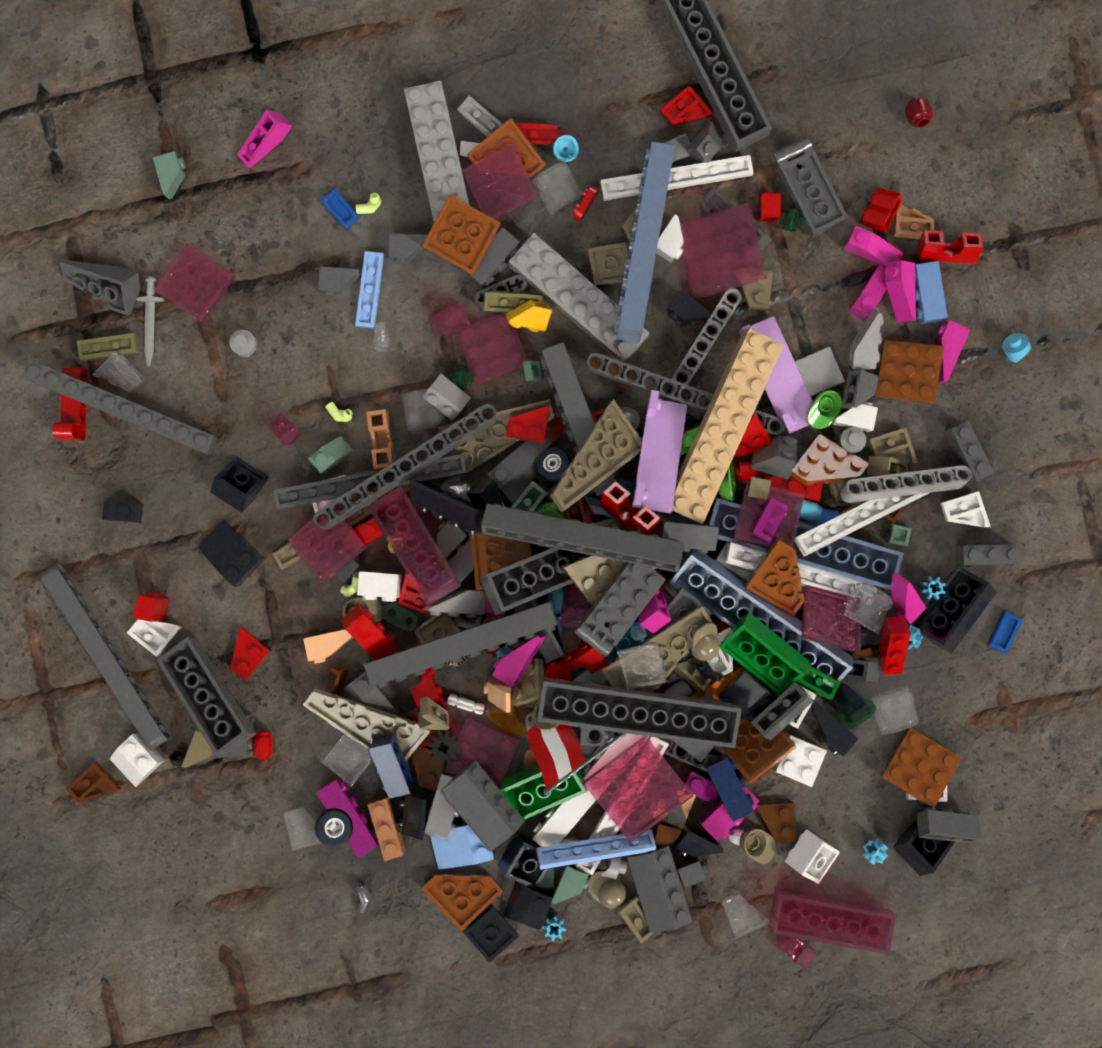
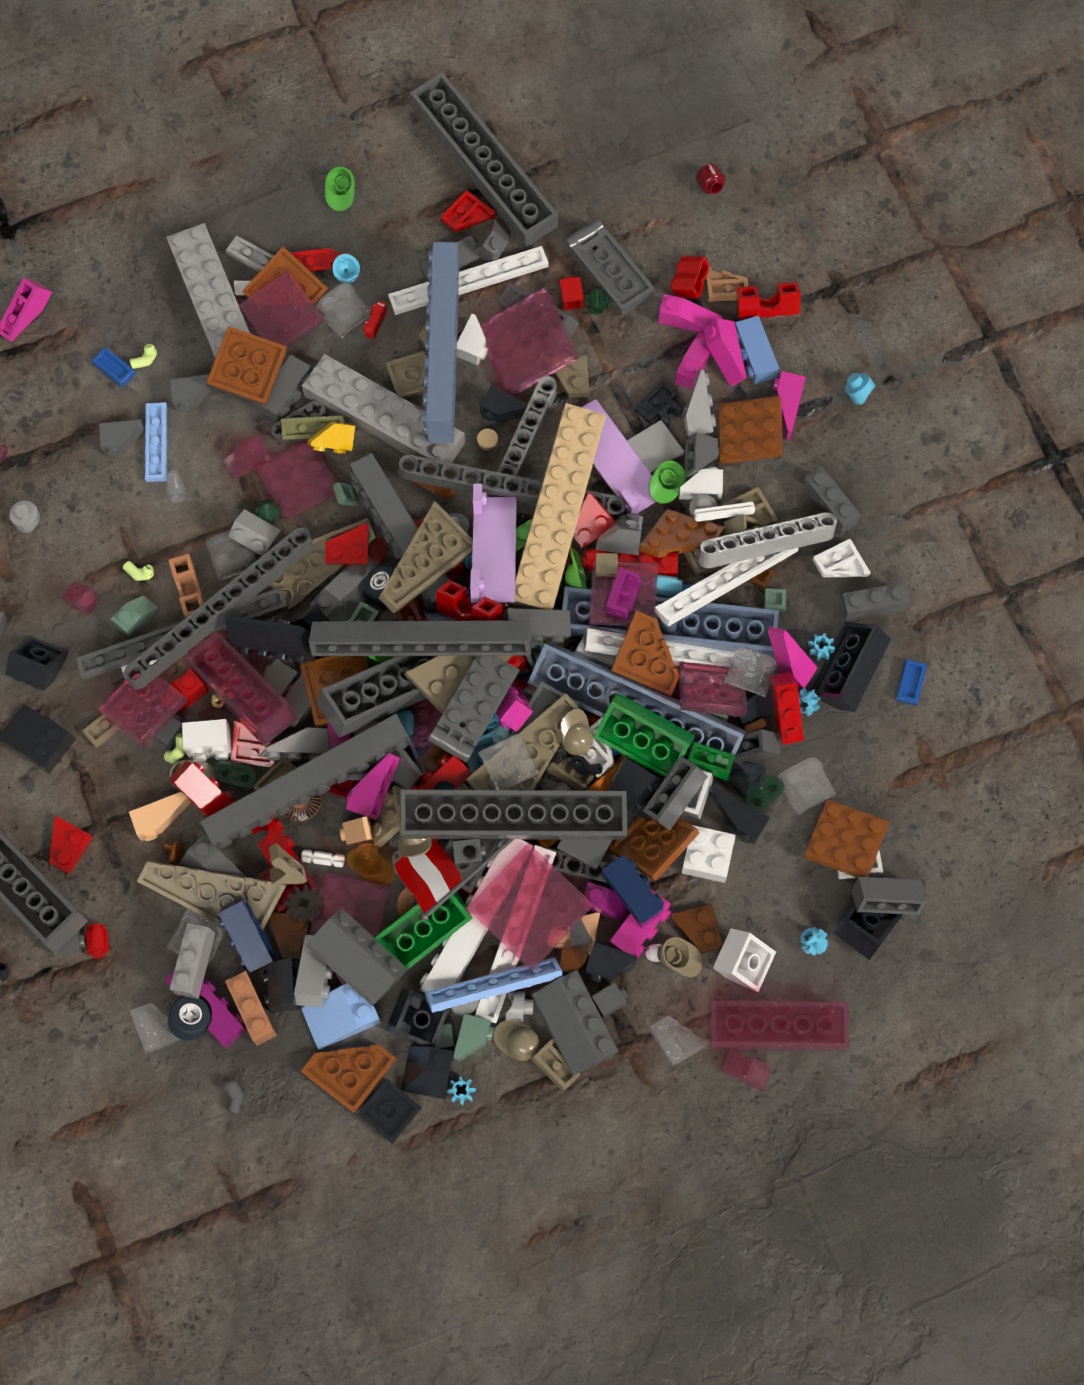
camera: 10 degrees left, 15 degrees down
dark tan slope [181,729,214,768] -> none
none -> light grey brick [170,923,215,999]
none -> bright green cap [325,167,356,212]
none -> tan tile [477,429,498,451]
none -> black plate [634,380,682,428]
none -> white axle [693,502,755,522]

